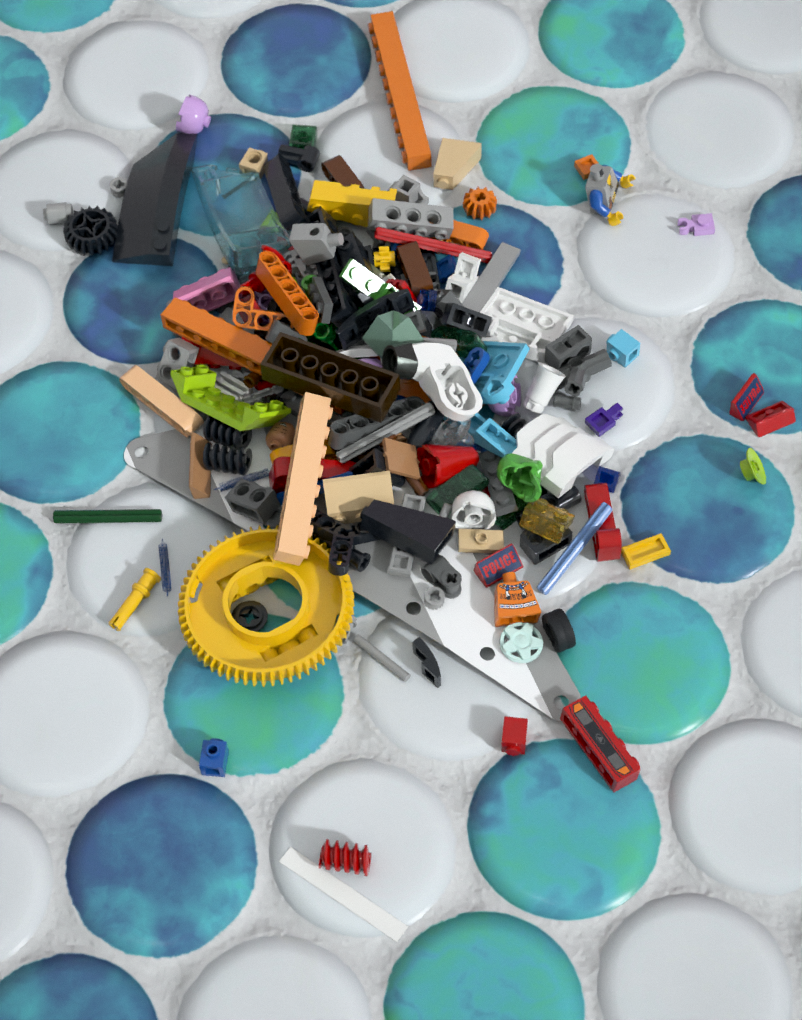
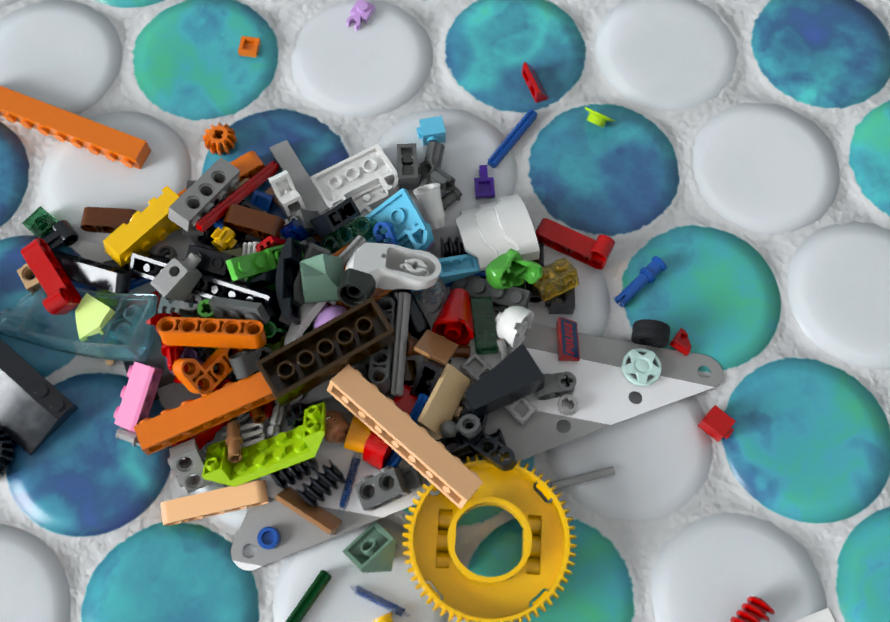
camera: 60 degrees left, 10 degrees up
black gear [232,601,268,632] -> none
light grey brick [387,175,429,204] -> none
black slope [412,637,441,688] -> none
tan slope [433,138,482,190] -> none
tan plate [458,529,504,554] -> none
orange torso [494,572,541,627] -> none
medium blue axle [537,502,613,595] -> none
red brick [560,696,641,793] -> none
torso [586,164,635,226] -> none
clear blue slope [594,466,621,493] -> none
yellow tile [621,533,671,570] -> none
red slope [745,401,796,437] -> none
none -> red beam [21,237,82,315]
none -> yellowish green slope [75,293,116,342]
none -> medium nougat pin [225,421,243,463]
none -> blue tile [257,526,281,550]
none -> sand green slope [342,521,398,573]
none -> dark grey plate [440,414,481,438]
none -> blue axle [487,109,537,168]
none -> blue pin [614,256,667,307]
none -> red tile [669,328,691,356]

